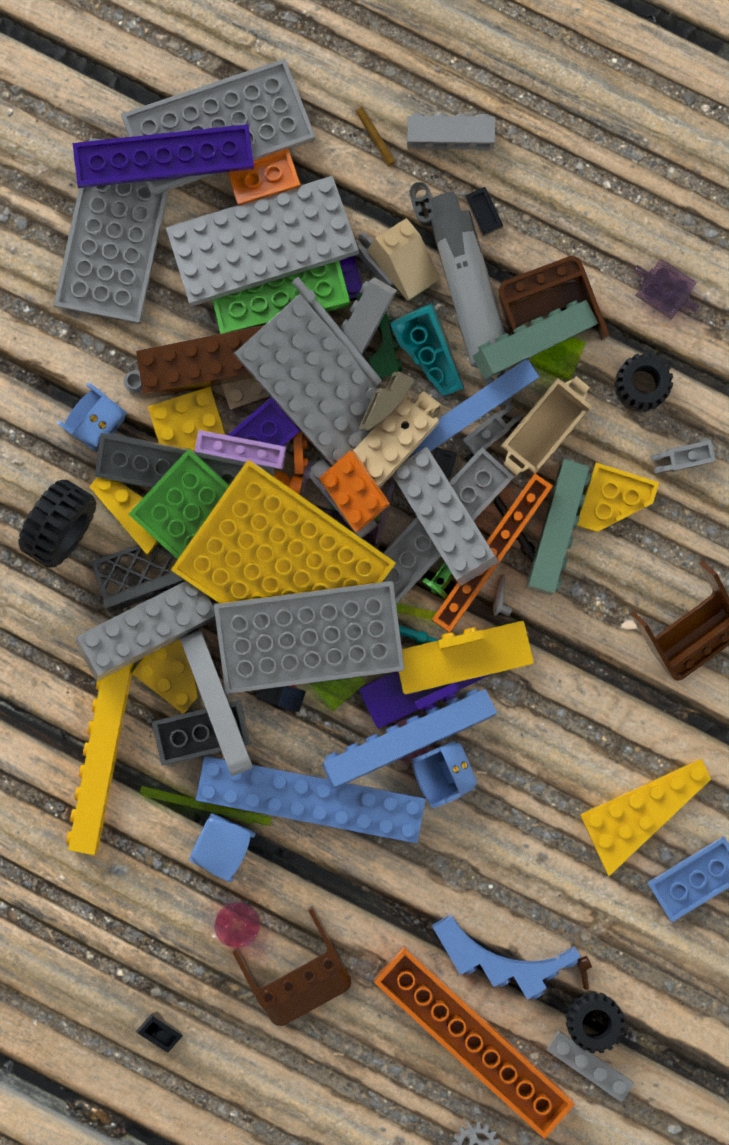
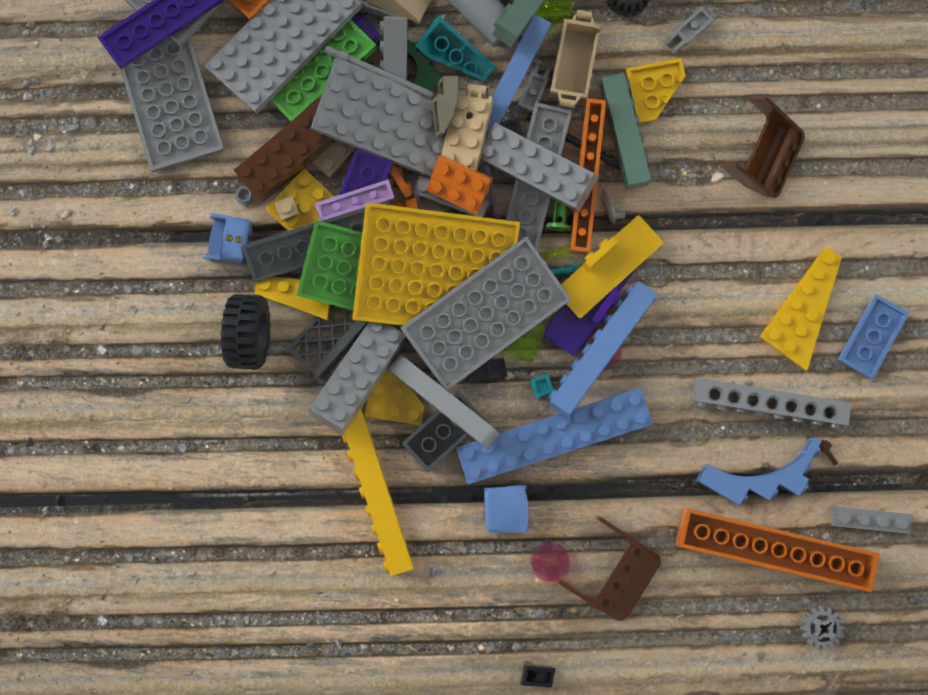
camera: 35 degrees left, 0 degrees up
clear neon green bar [140,786,272,826] -> none
medium blue piece [412,741,477,808] -> none
black tyre [566,991,625,1053] -> none
none -> tan plate [274,196,300,222]
none -> teal plate [529,374,553,398]
none -> light grey brick [691,378,852,429]

